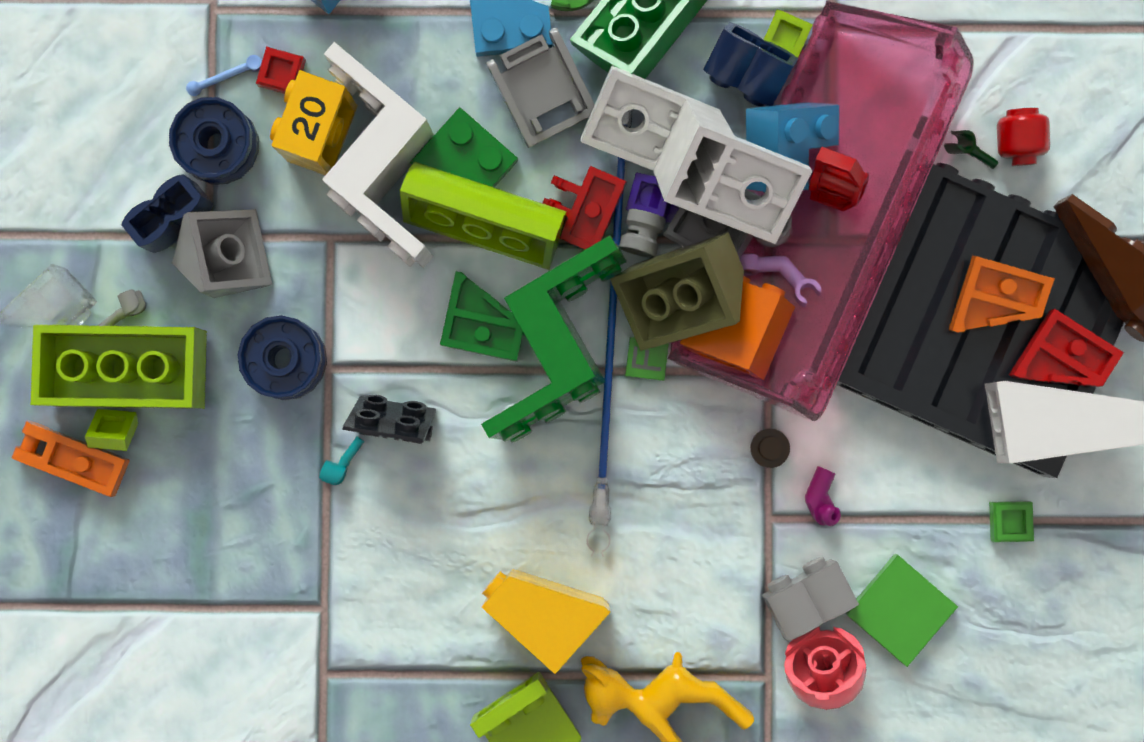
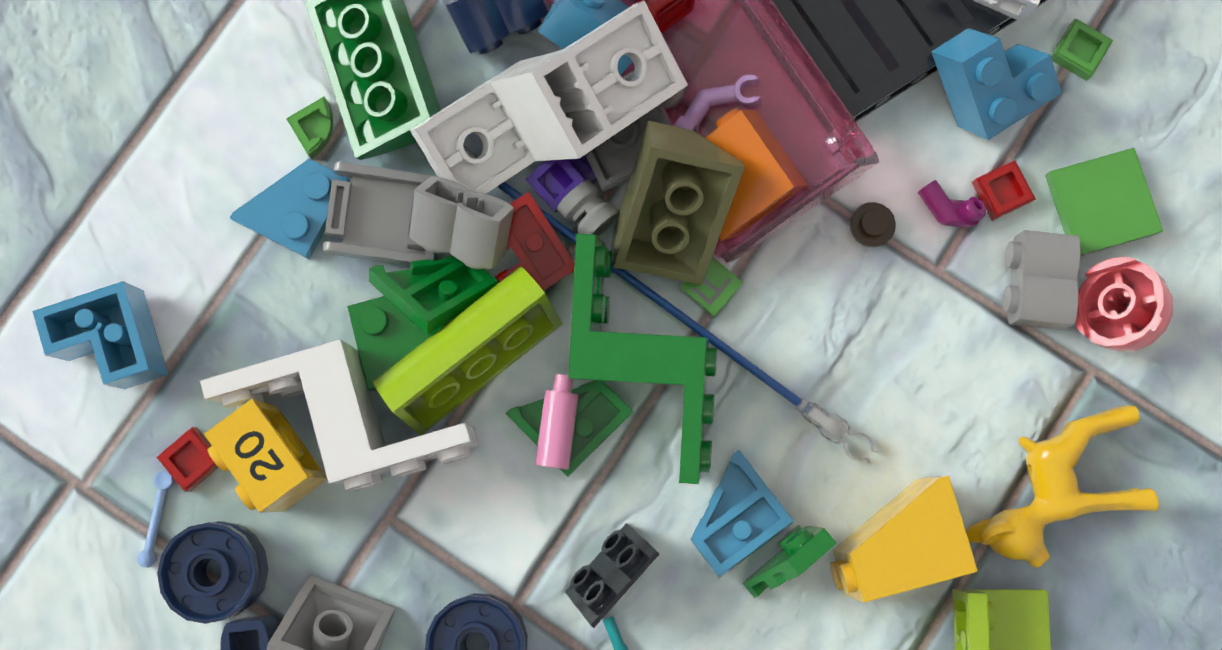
camera: 60 degrees left, 5 degrees down
none -> green wing [369,256,498,334]
none -> light grey brick [409,176,514,269]
none -> bright pink cylinder [535,374,579,470]
none -> dark azure wing [691,450,794,578]
none -> green wing [742,525,837,598]
none -> dark azure brick [931,28,1062,140]
none -> red tile [971,160,1036,221]

